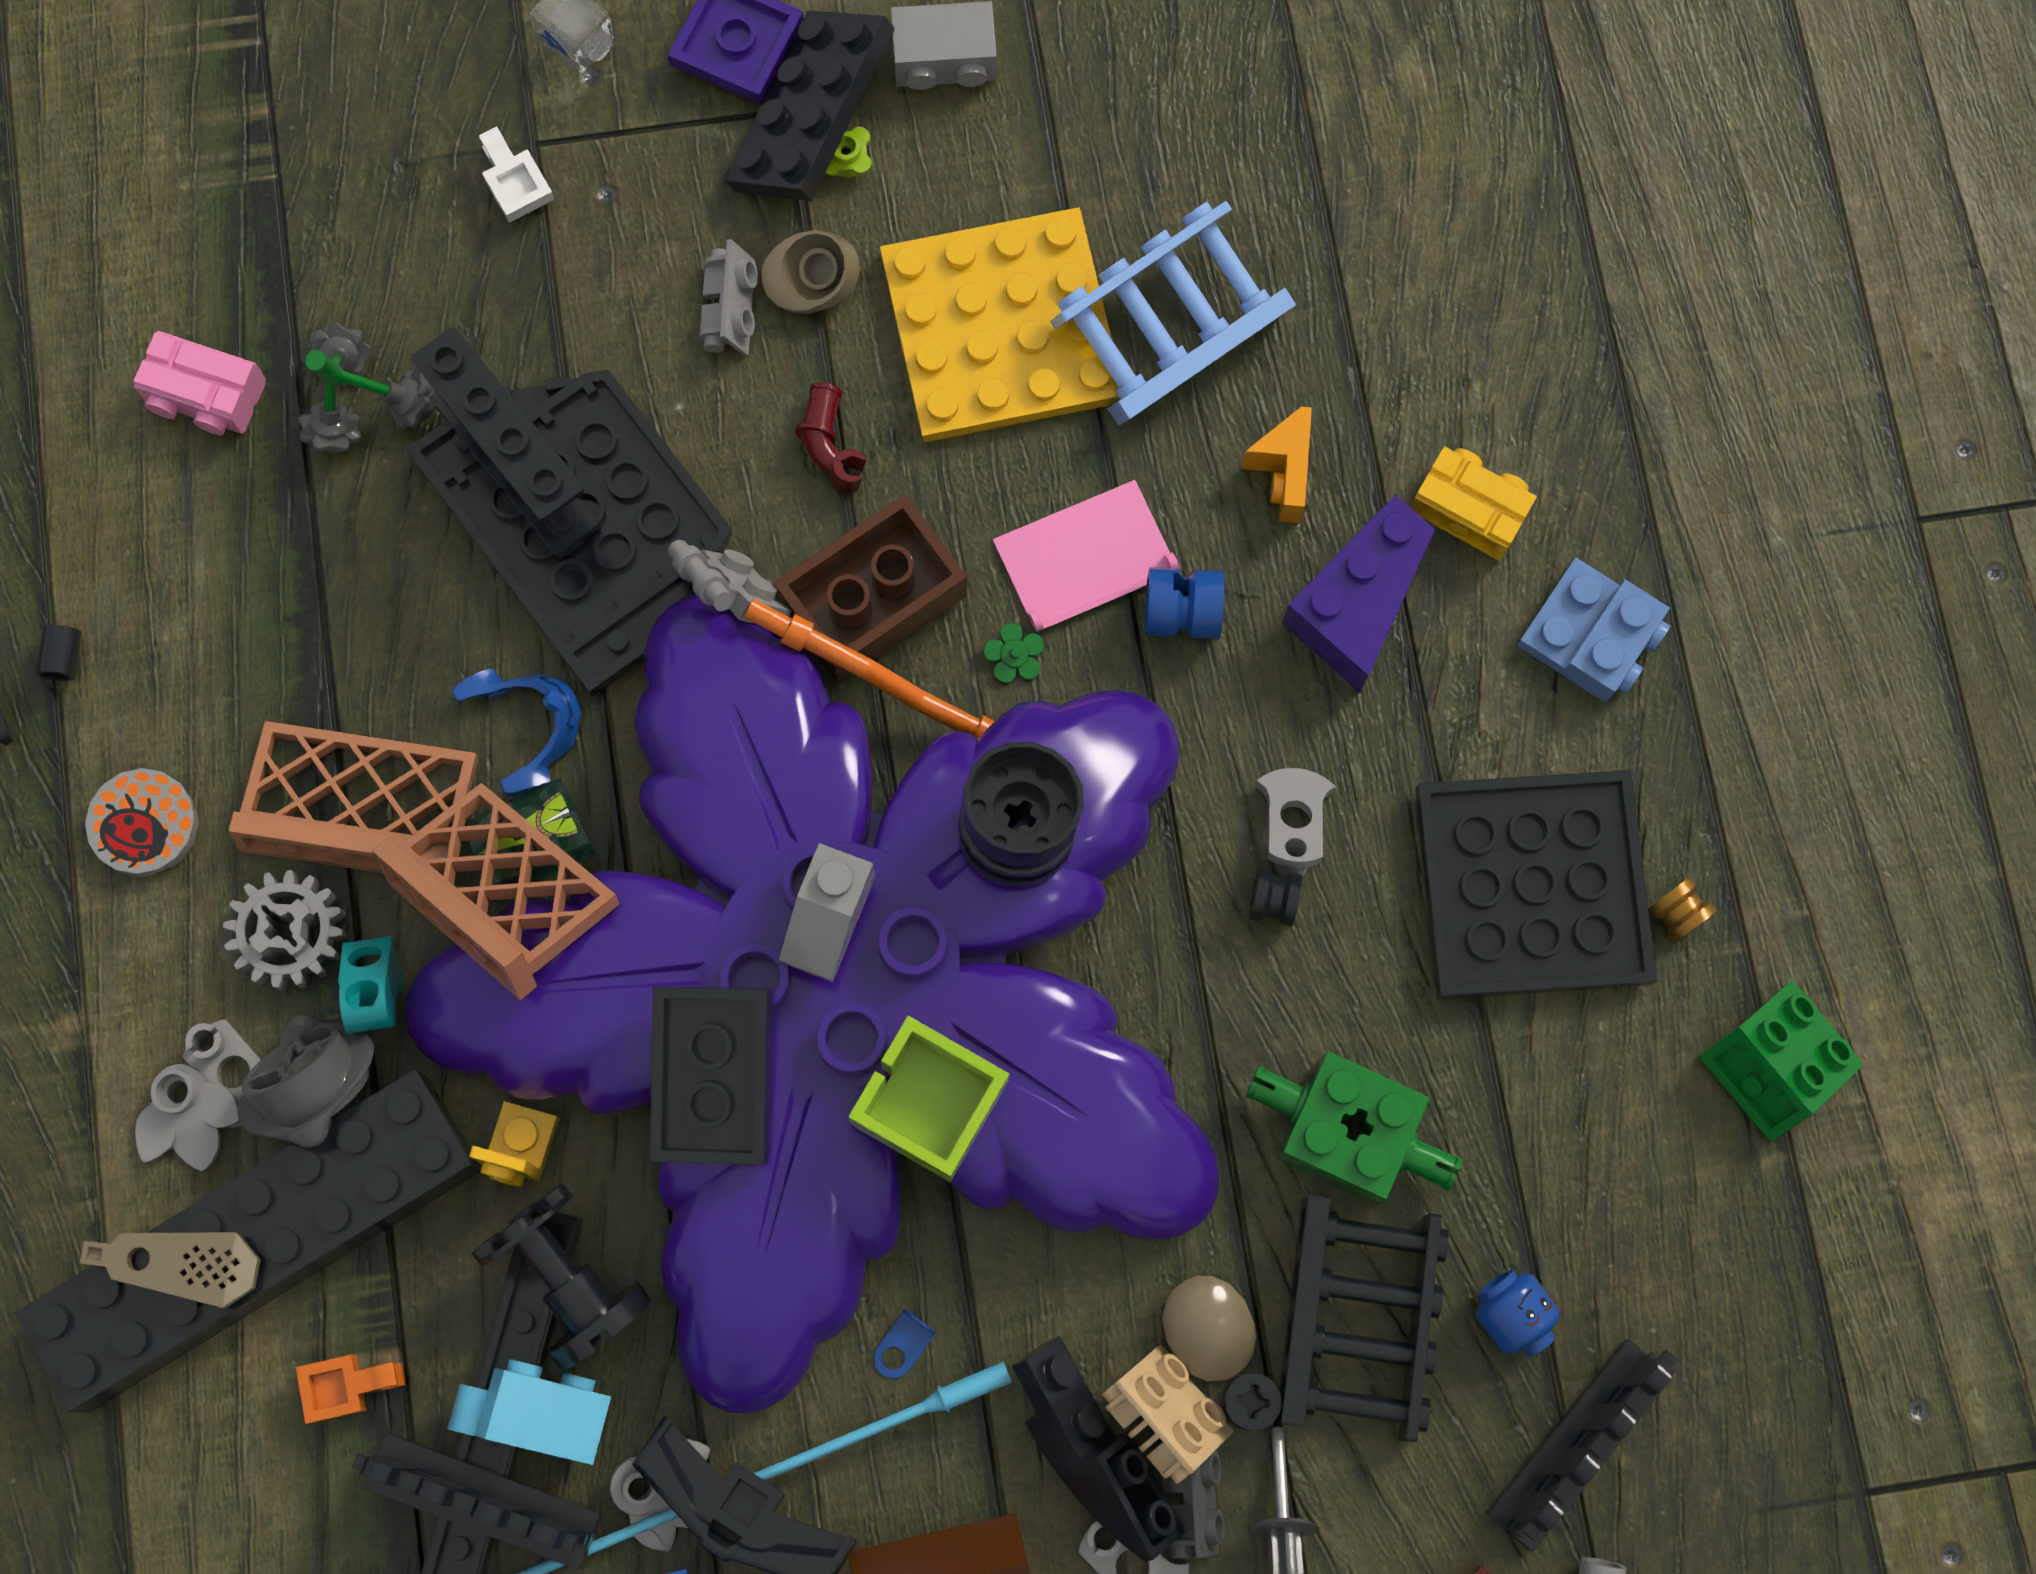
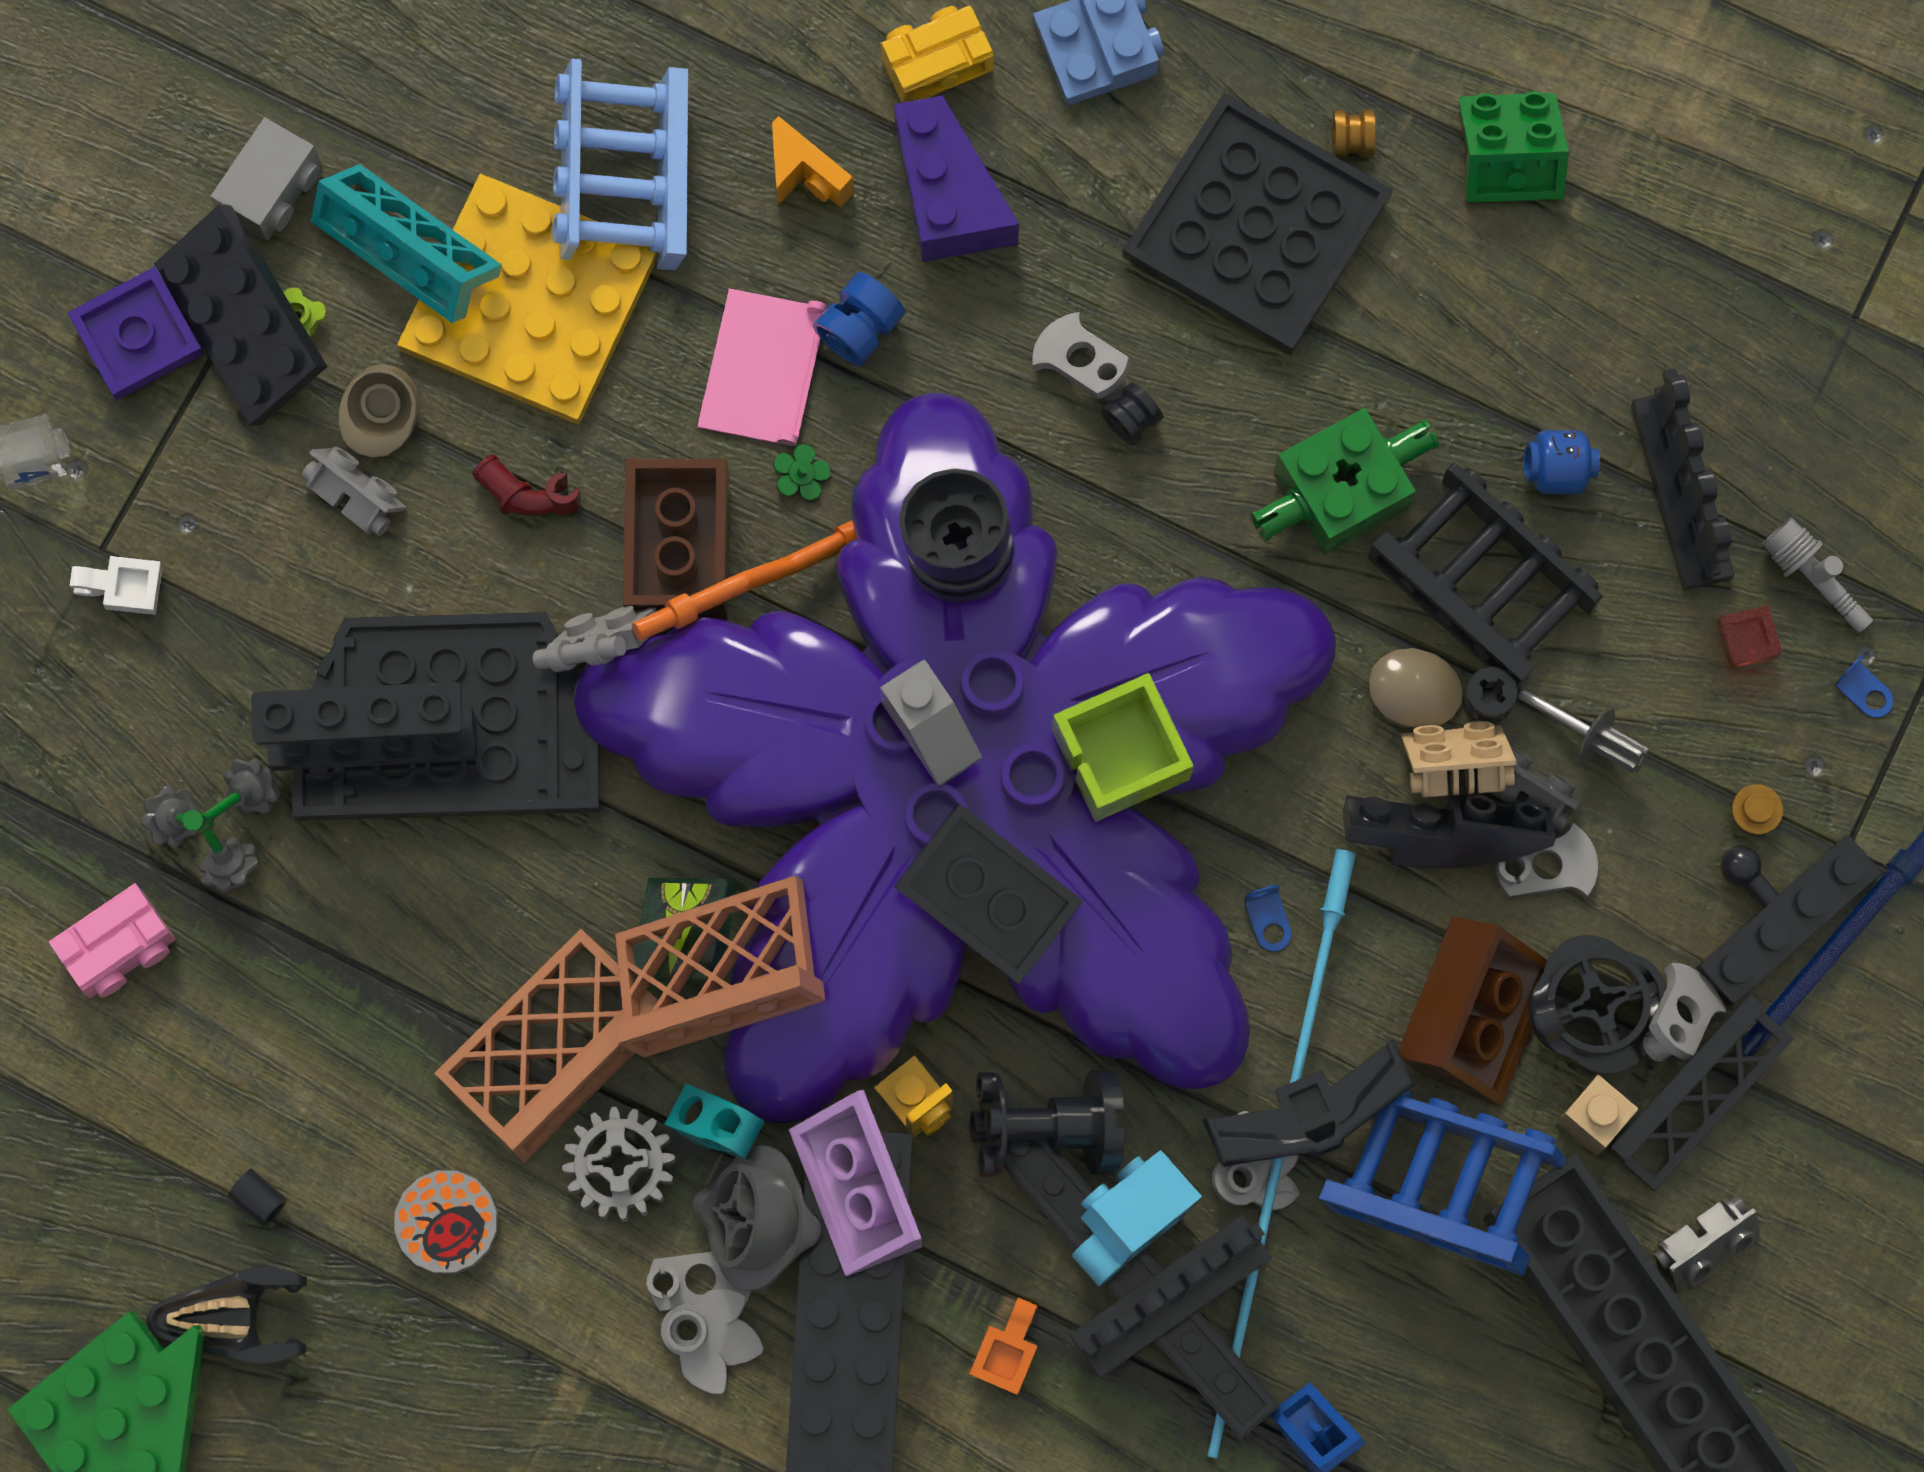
camera: 50 degrees left, 0 degrees up
dark tan piece [79,1232,260,1308] -> none
blue helmet [452,669,581,797] -> none
none -> teal fence [310,164,502,323]
none -> lavender slope [789,1090,922,1276]

